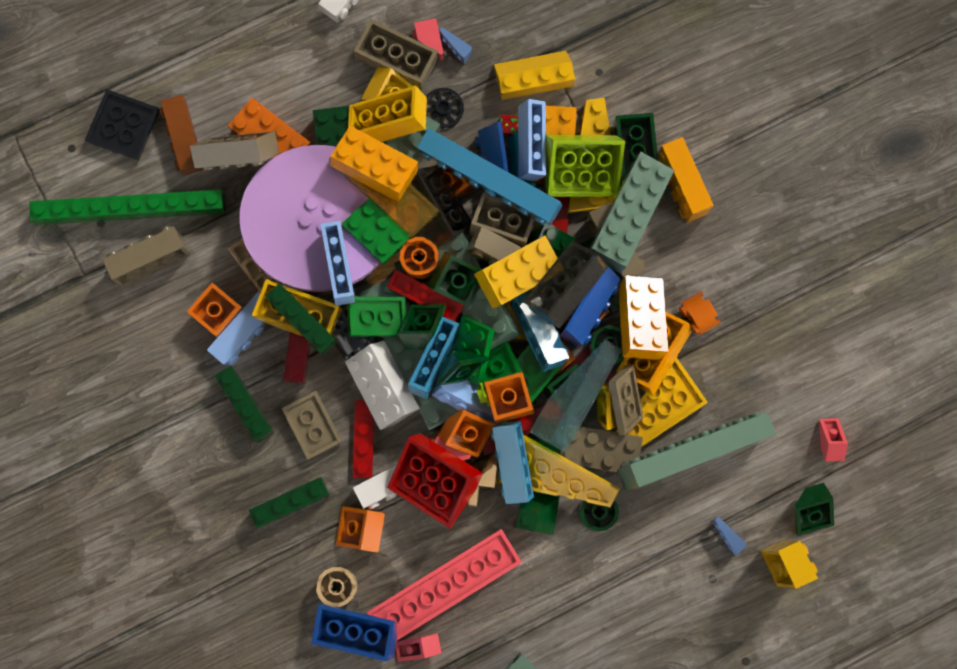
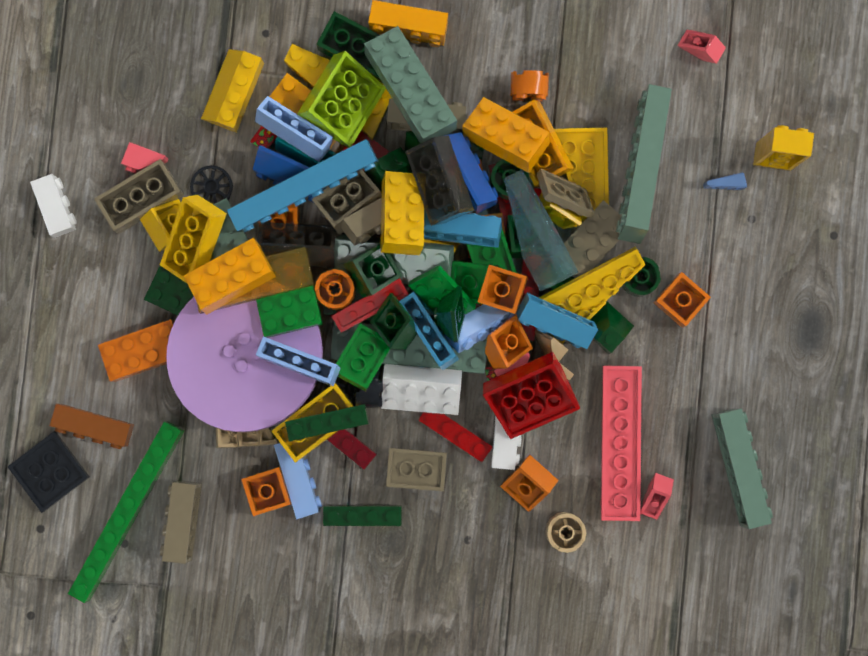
camera: 55 degrees left, 5 degrees up
dark tan brick [190,131,280,171] -> none
dark green brick [249,477,331,529] -> none
blue slope [311,604,397,661] -> none
medium blue slope [439,27,472,64] -> none
lime plate [477,383,491,407] -> none
dark green slope [794,483,834,536] -> none
none -> orange brick [653,272,711,328]

